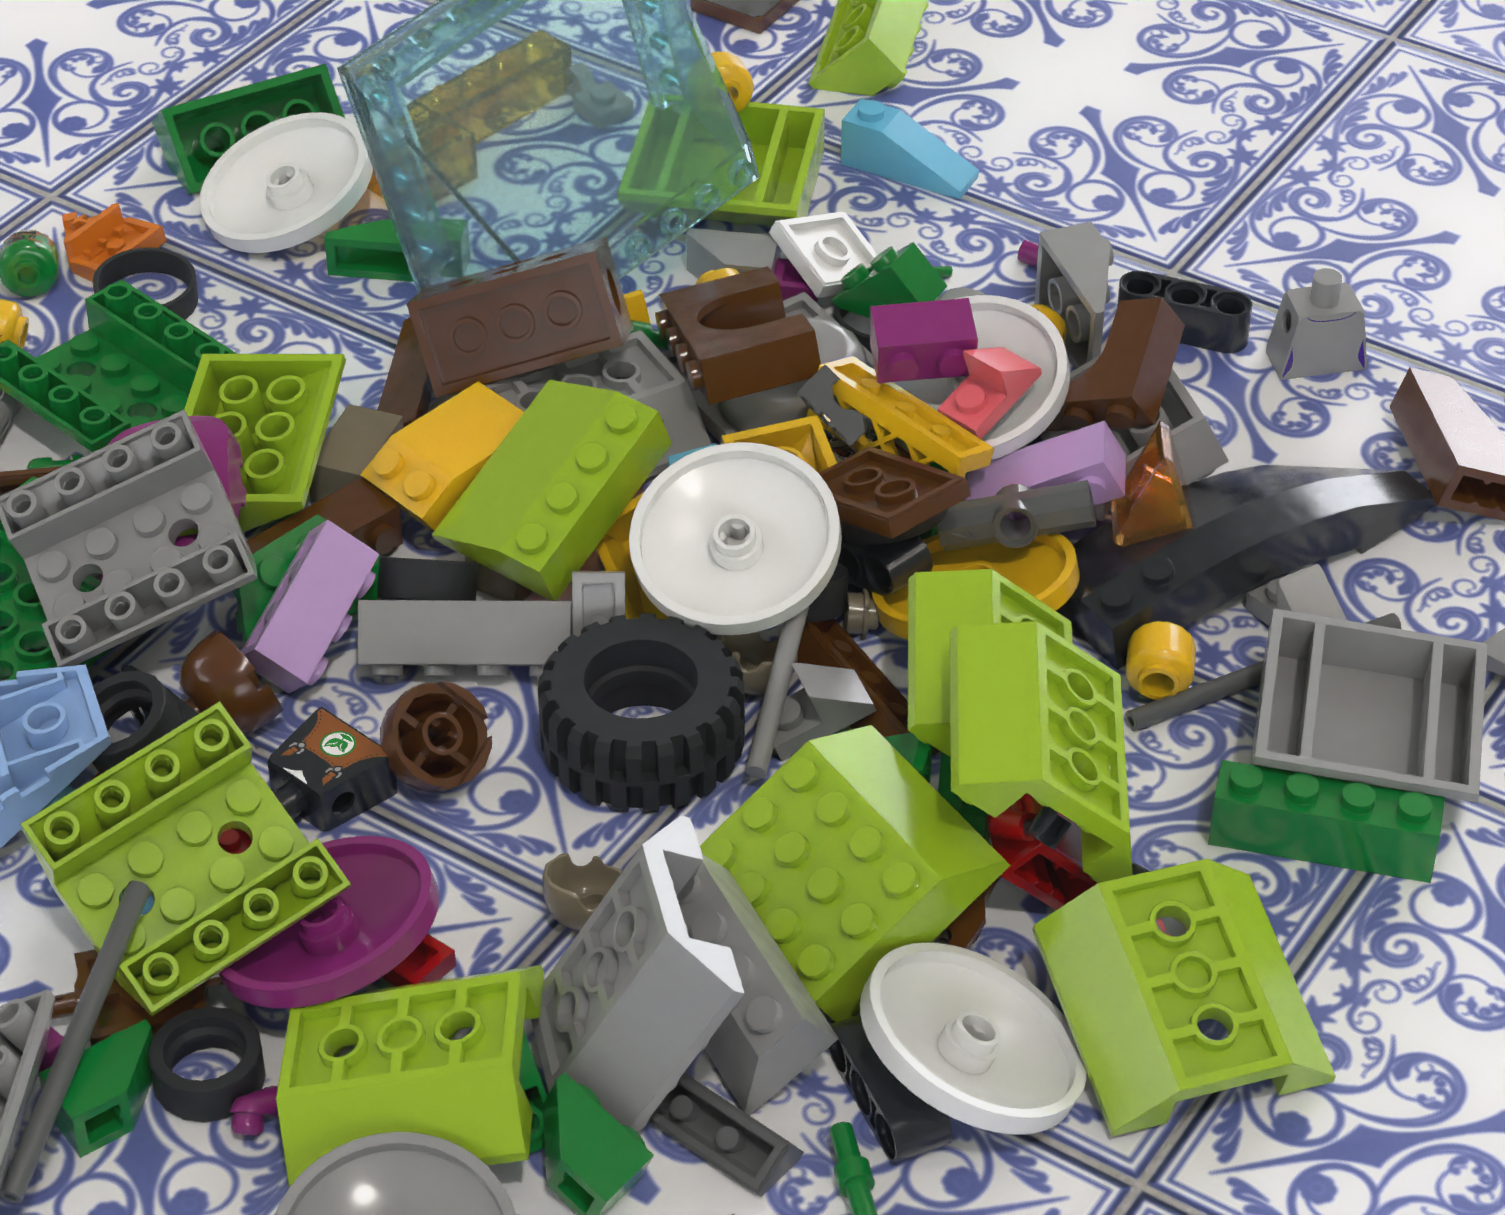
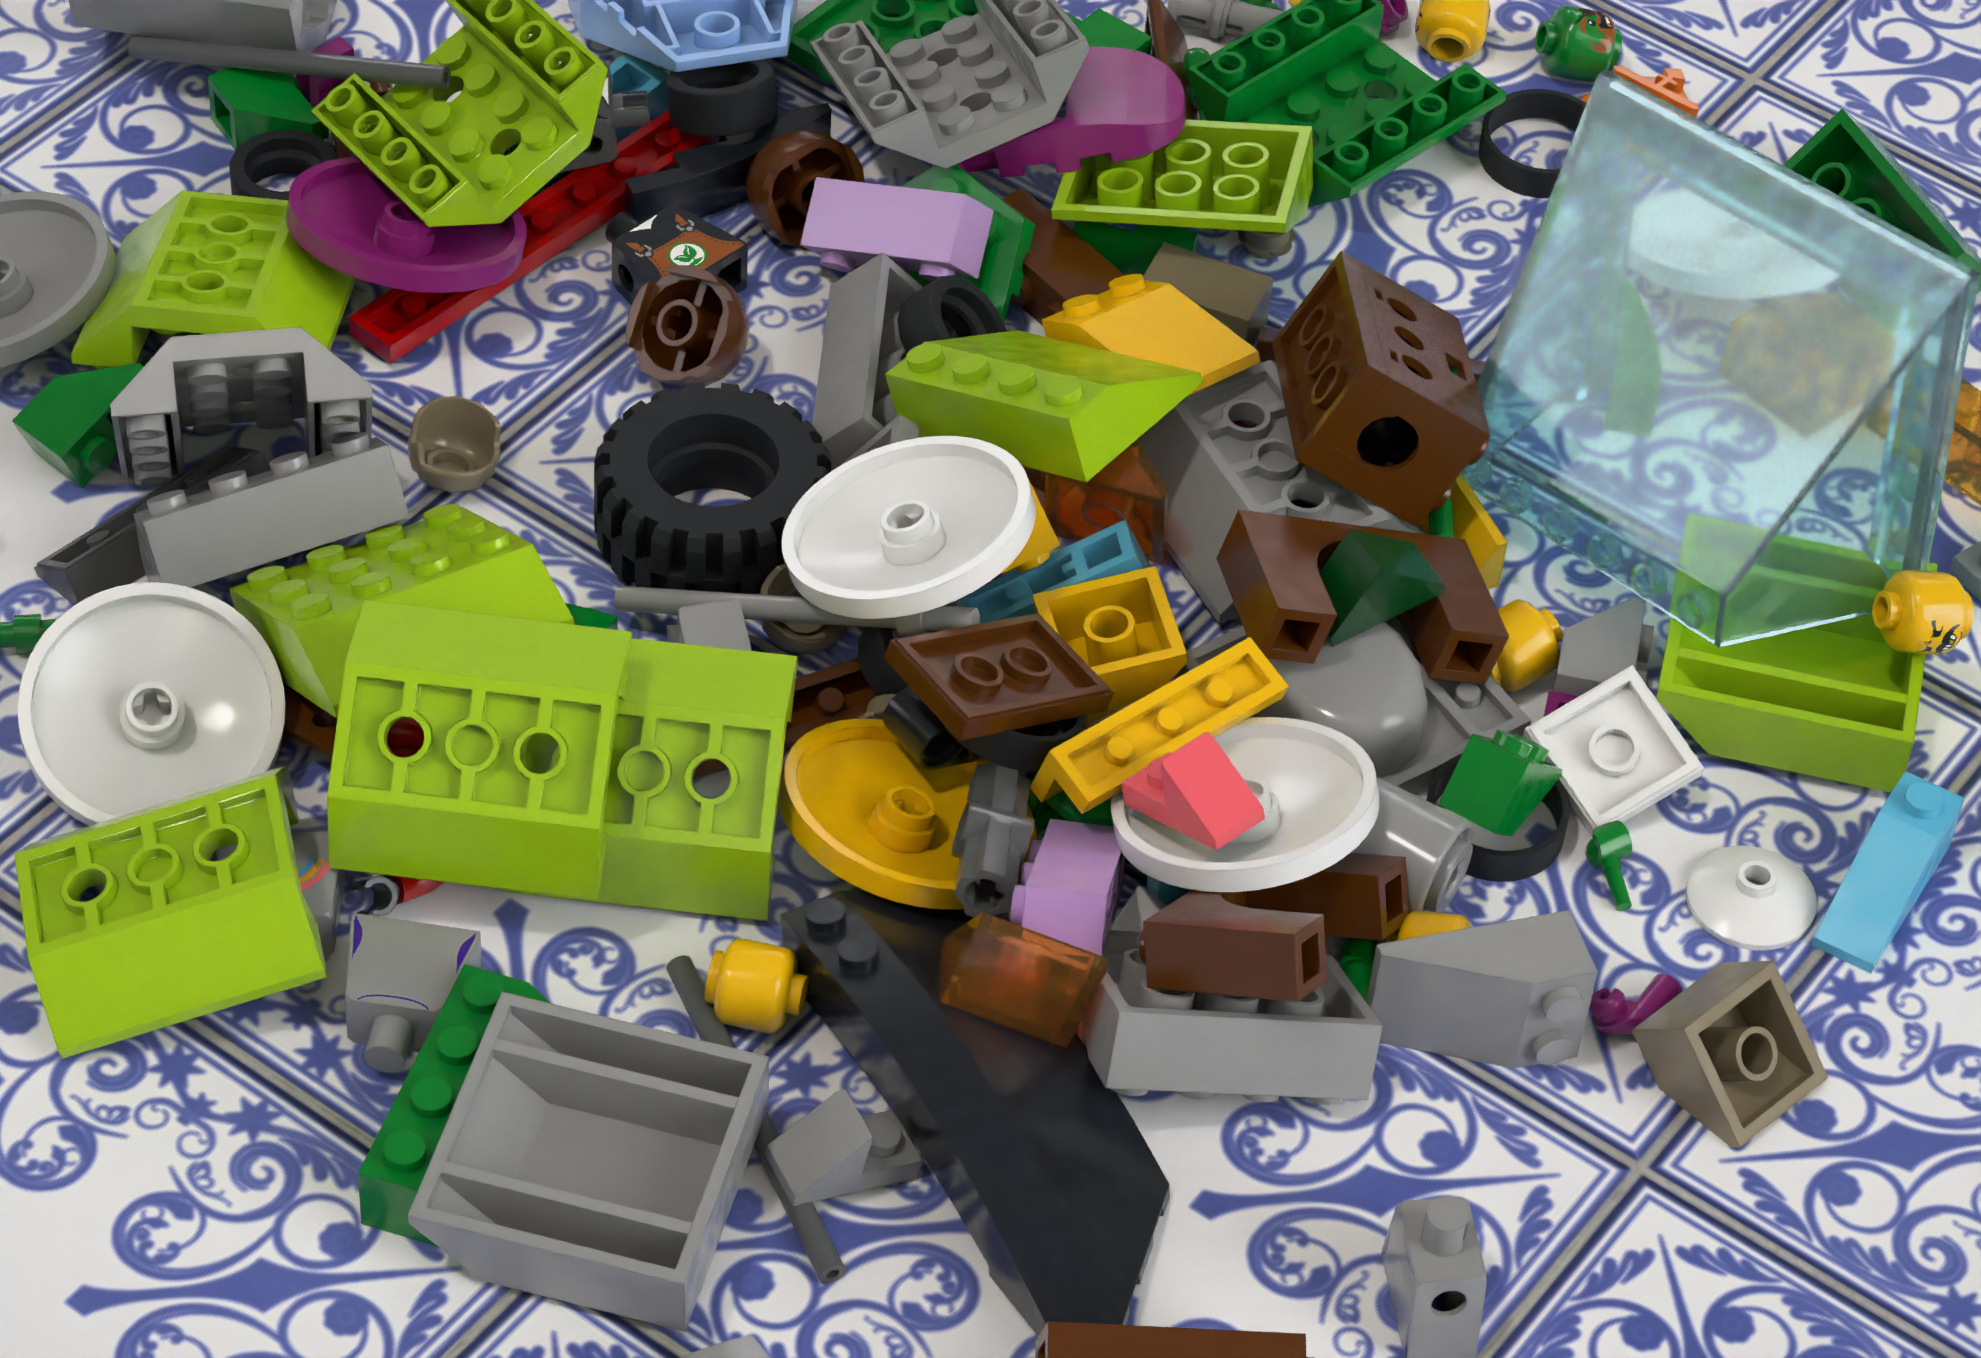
camera: 90 degrees right, 5 degrees up
dark grey piece [796,364,866,453] -> none
magenta brick [870,298,978,383] -> none
black beam [1117,271,1253,353] -> none
none -> light grey torso [345,913,482,1073]
none -> dark green slope [1319,529,1445,647]
none -> dark tan slope [1632,960,1828,1148]
none -> white dish [1686,846,1817,951]

